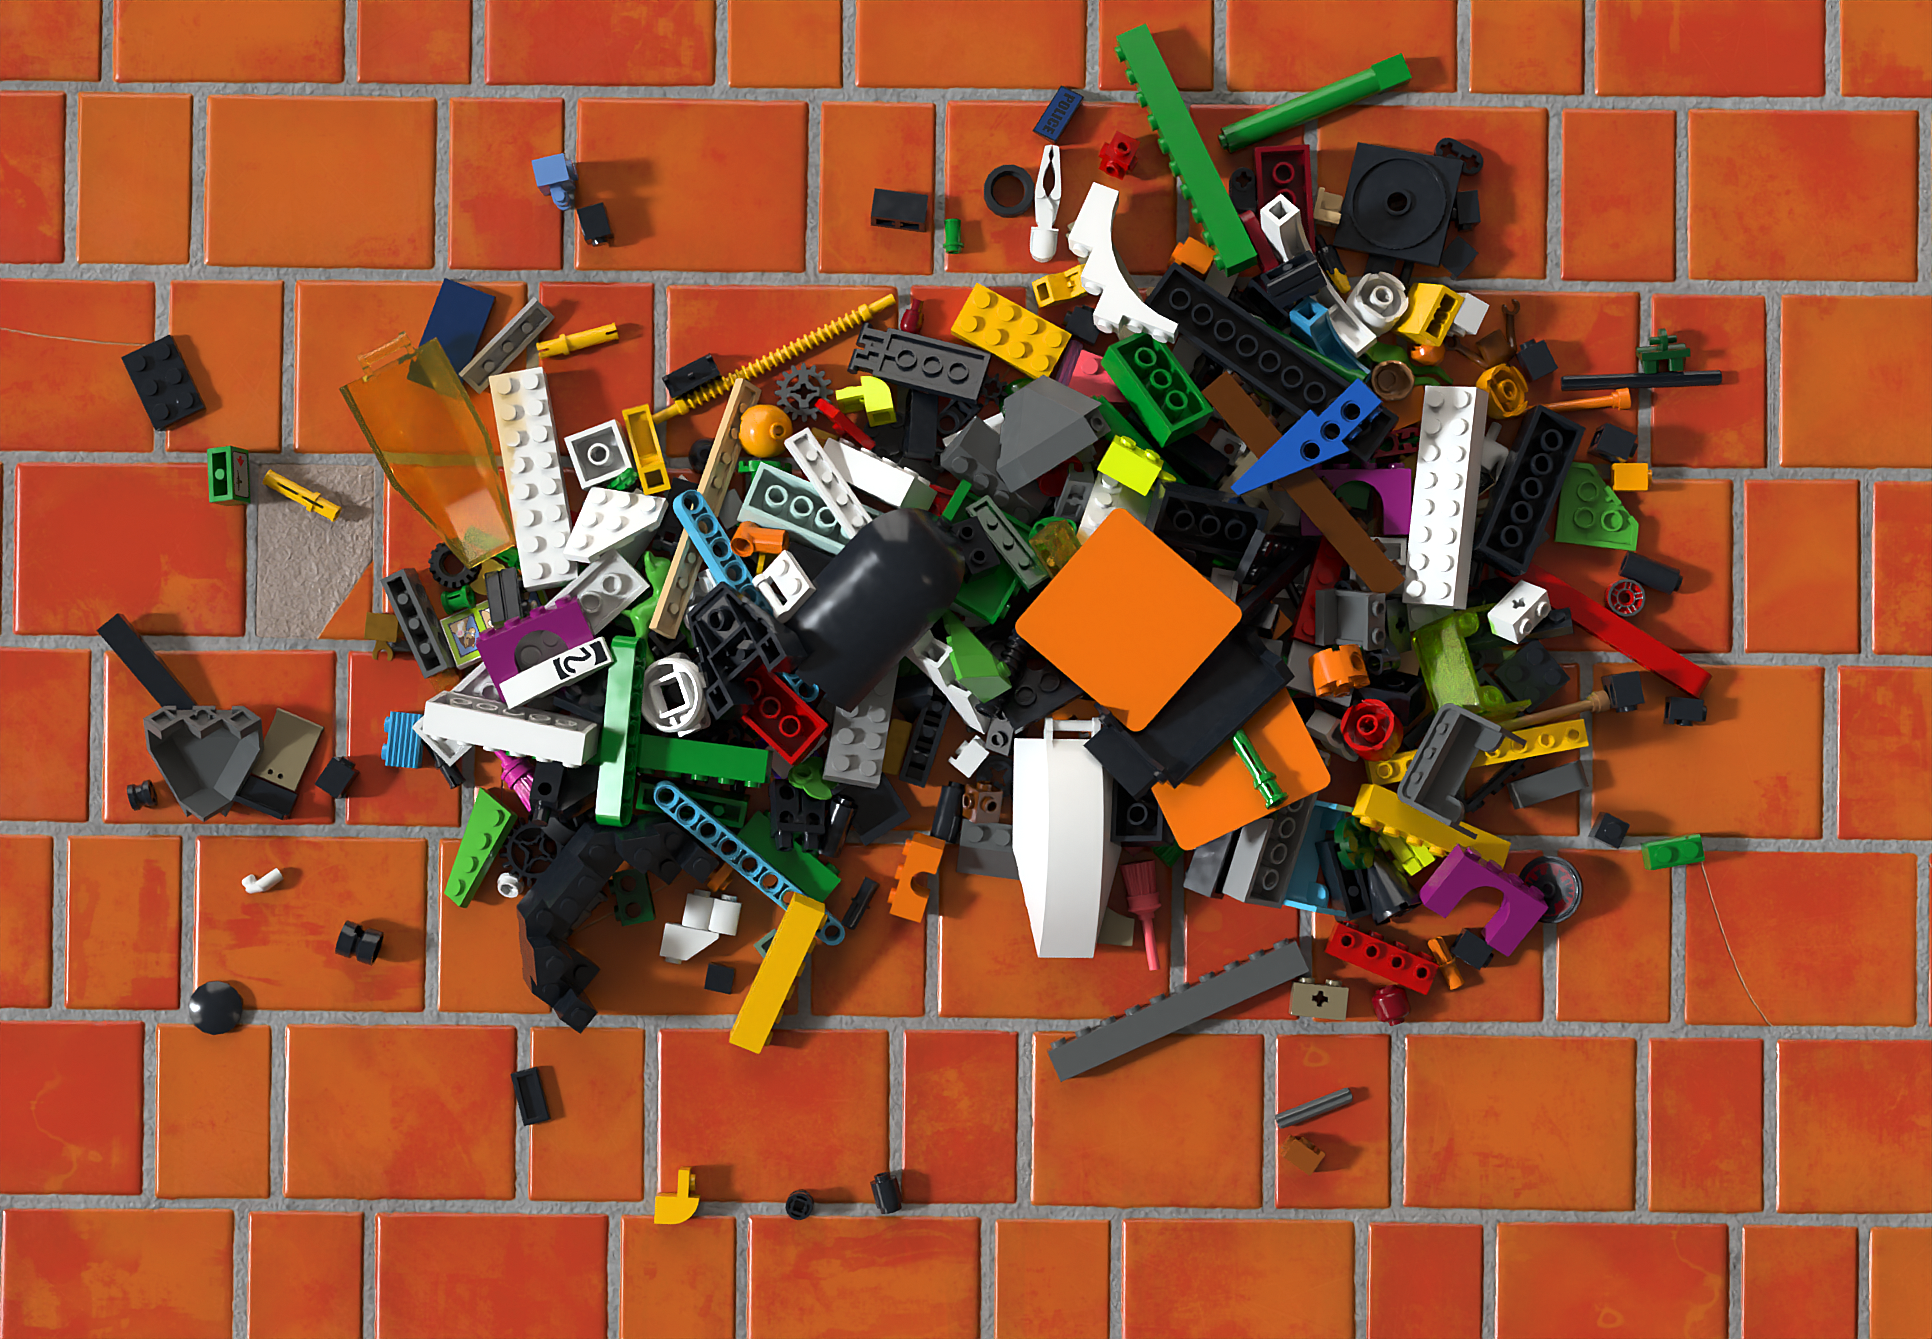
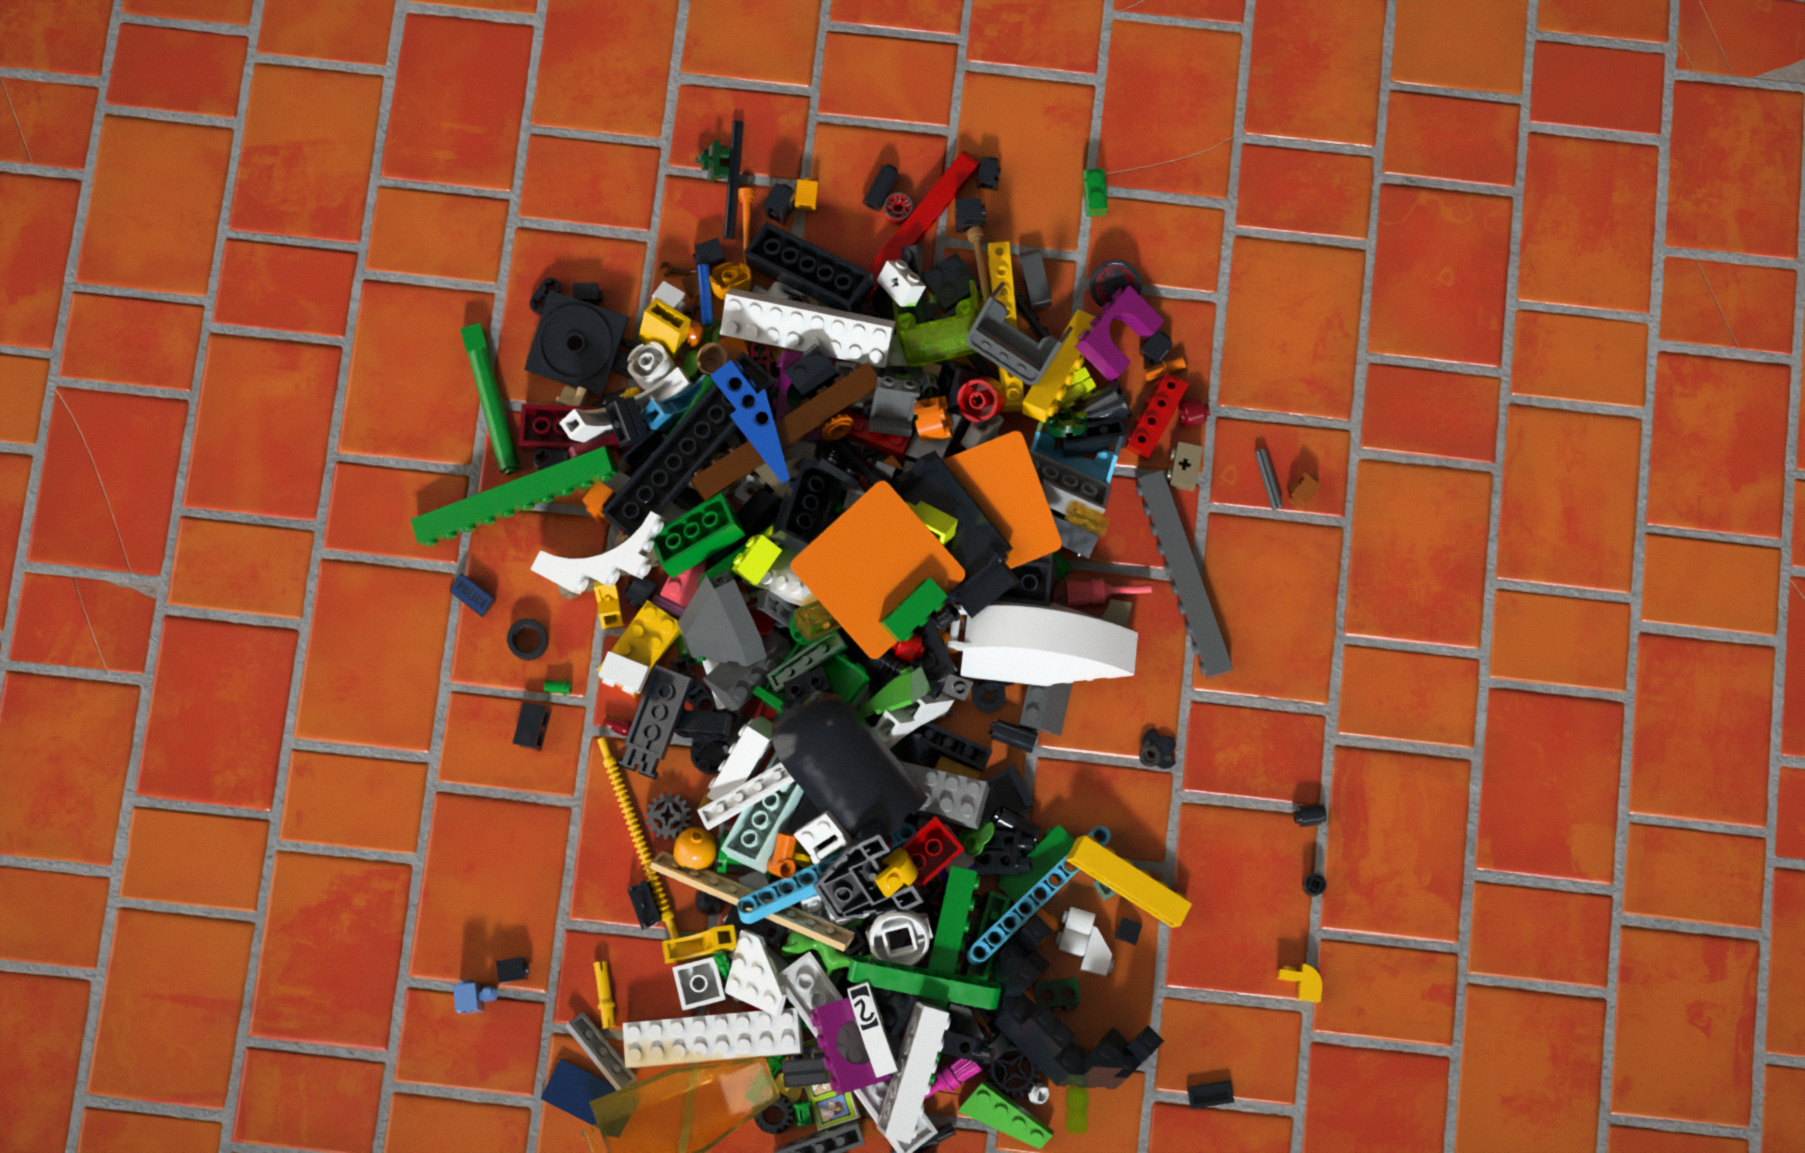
camera: 85 degrees left, 10 degrees down
red plate [814,398,876,451] -> none
neon yellow brick [836,376,897,427] -> none
black axle [841,876,880,930] -> none
orange arch [887,831,946,923] -> none
white brick [948,735,989,778] -> none
reddish brown brick [962,780,1004,824] -> none
white arm [1030,145,1061,263] -> none
red brick [1098,131,1141,180] -> none
green pin [1229,728,1289,810] -> none
black panel [1440,235,1478,281] -> none
bright green plate [1553,462,1639,552] -> none
black brick [1588,812,1630,849] -> none
none -> white brick [598,651,650,695]
none -> blue axle [697,264,714,326]
none -> black slope [782,344,840,400]
none -> orange gear [822,414,854,441]
none -> yellow brick [874,847,918,898]
none -> green brick [879,577,948,642]
none -> red head [892,633,925,662]
none -> neon yellow brick [905,501,958,547]
none -> black bush [932,603,961,631]
none -> clear yellow hinge [1064,502,1111,537]
none -> clear neon green brick [1065,1089,1089,1134]
none -> black plate [1139,729,1176,769]

